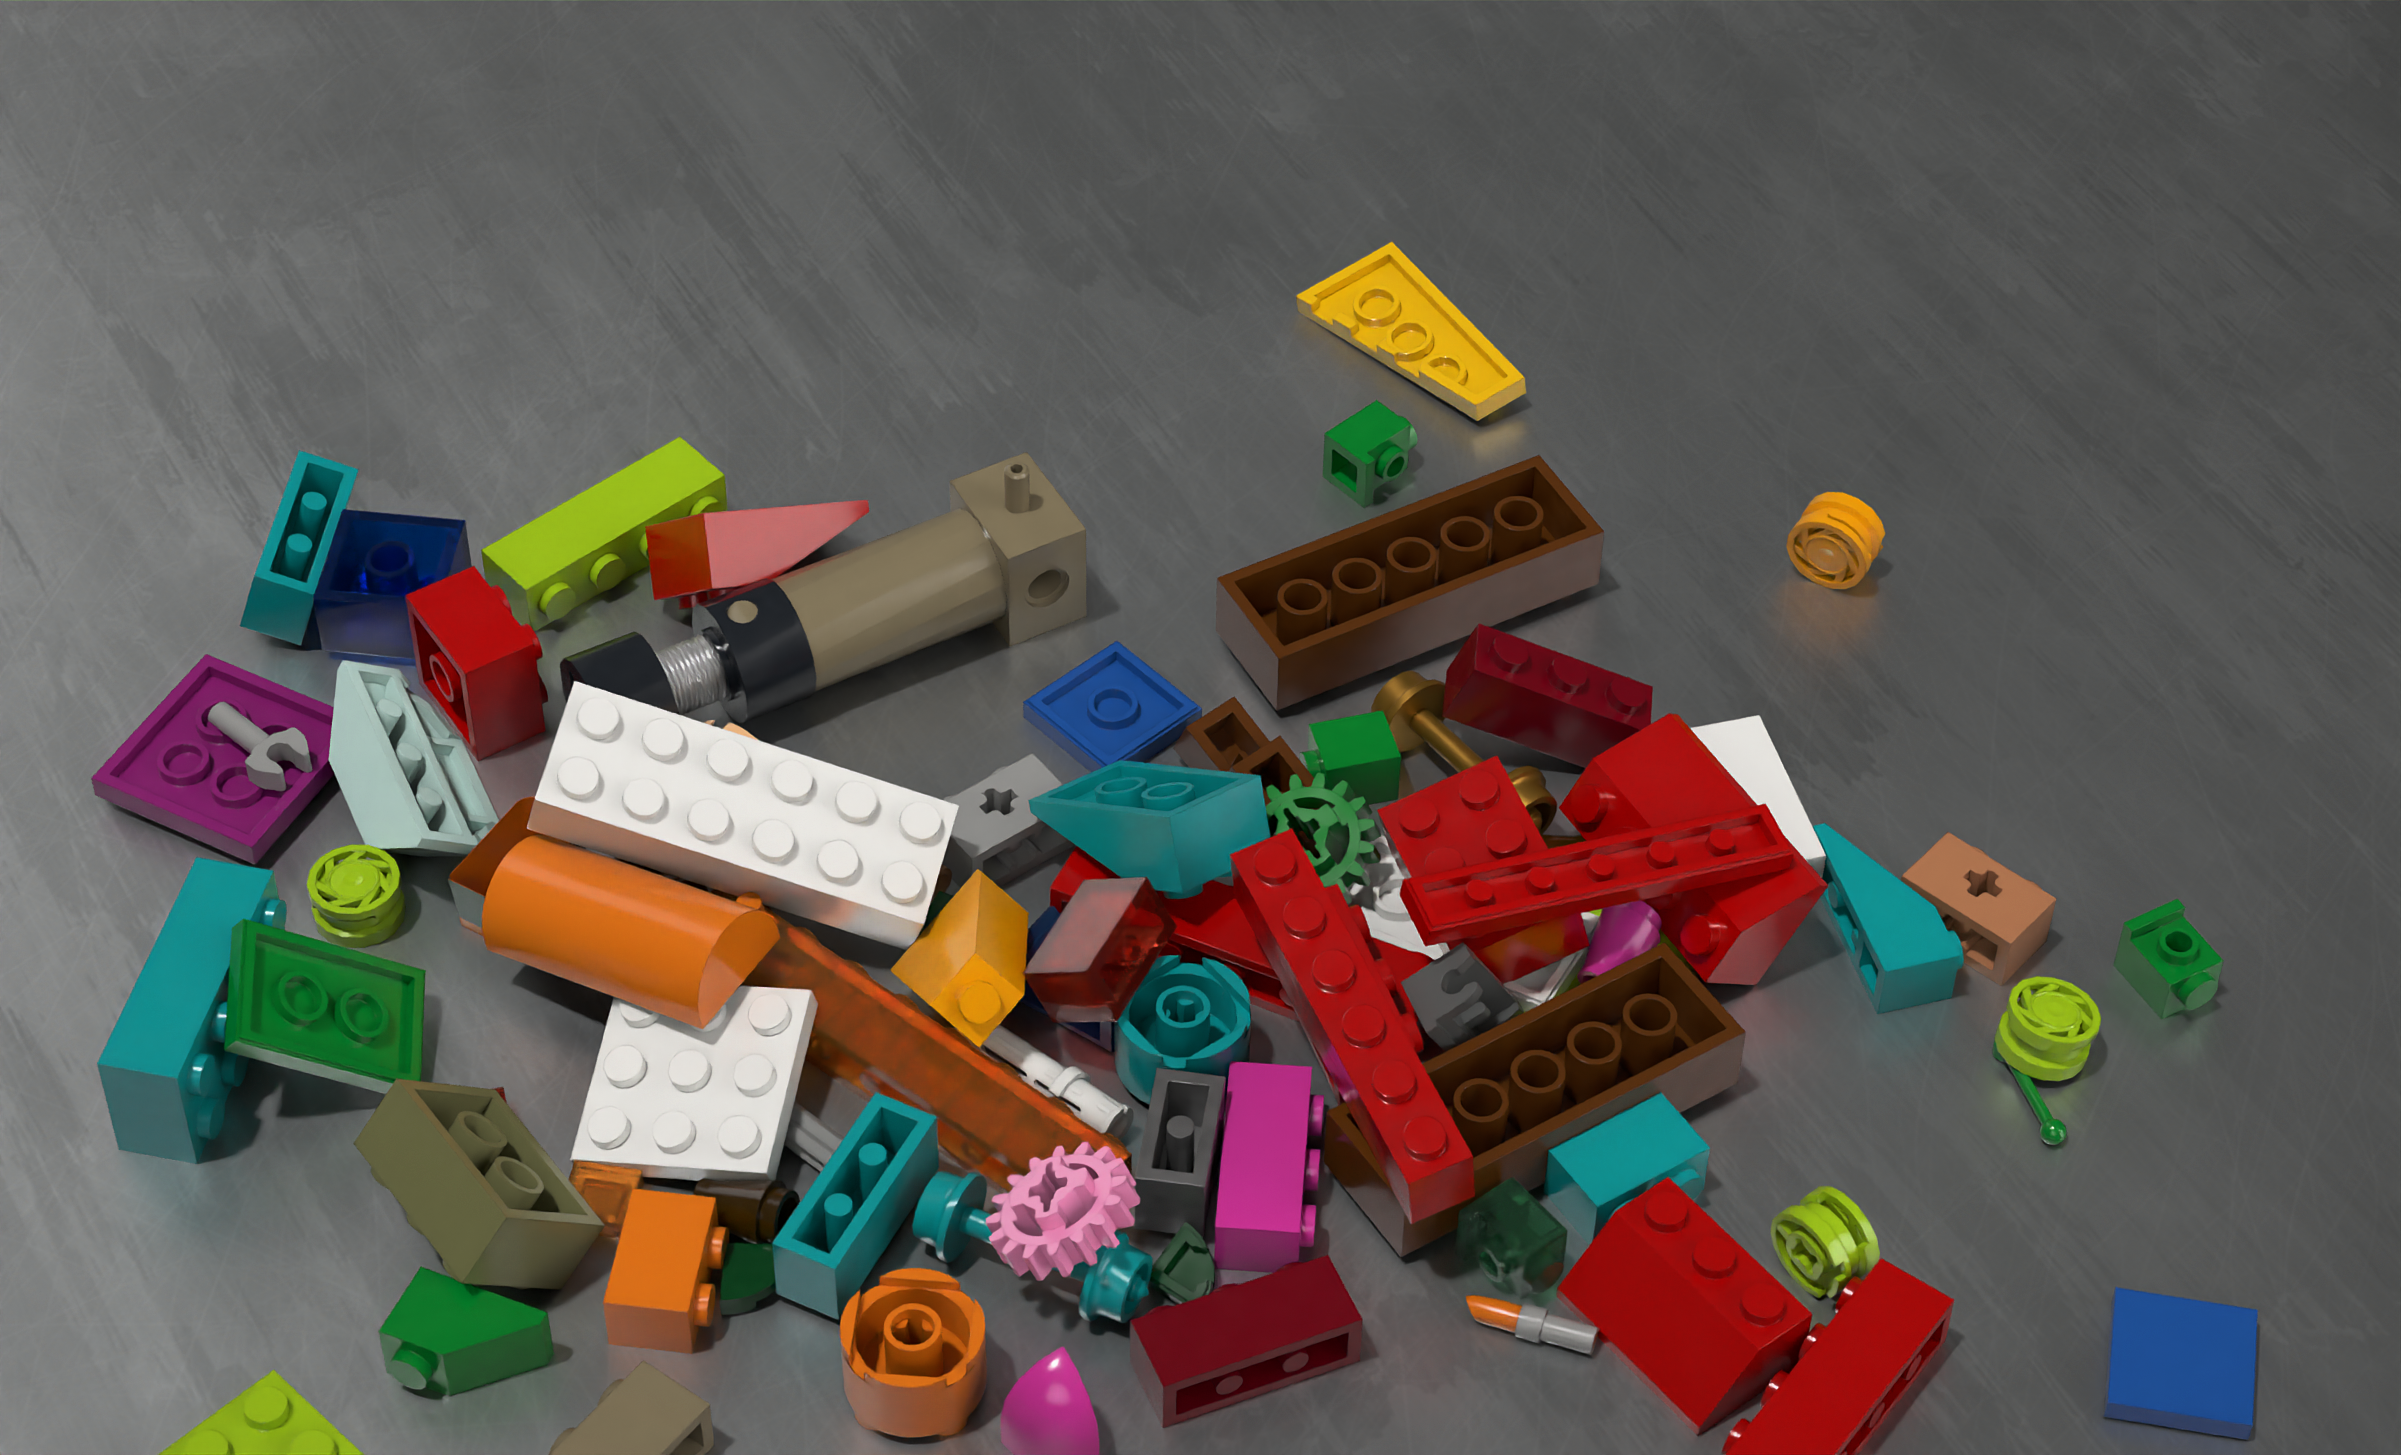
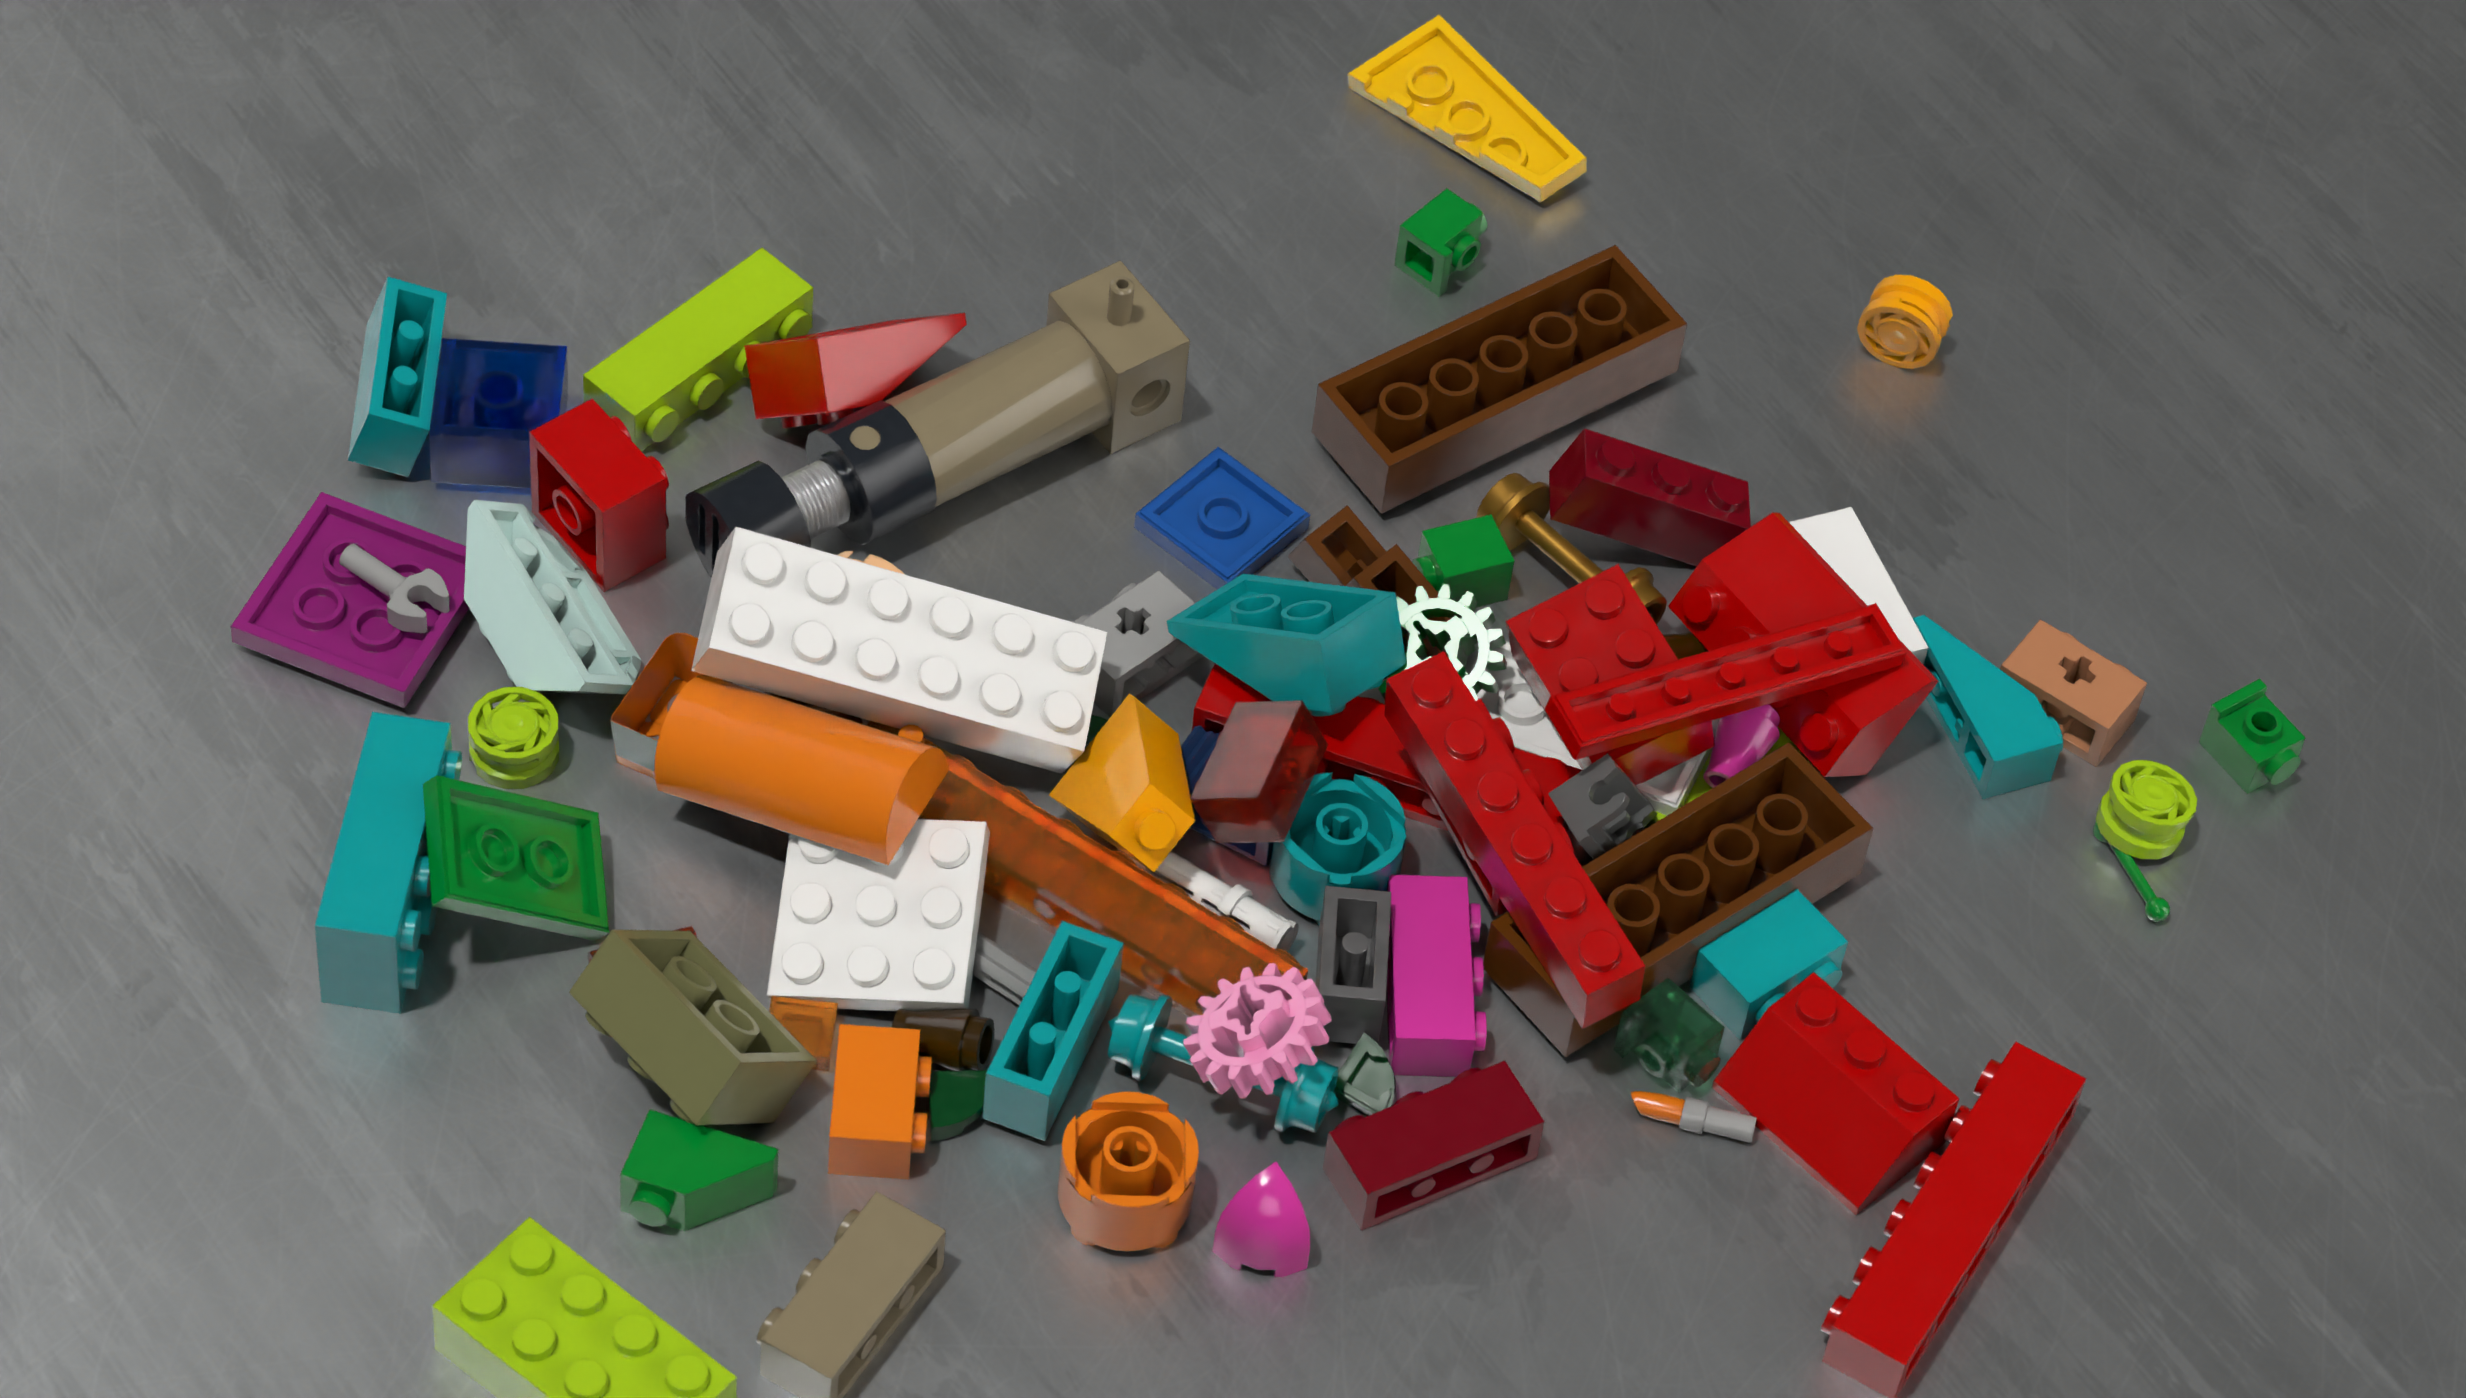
camera: 10 degrees left, 5 degrees up
lime wheel [1770,1186,1880,1299] -> none
blue tile [2104,1287,2258,1440] -> none

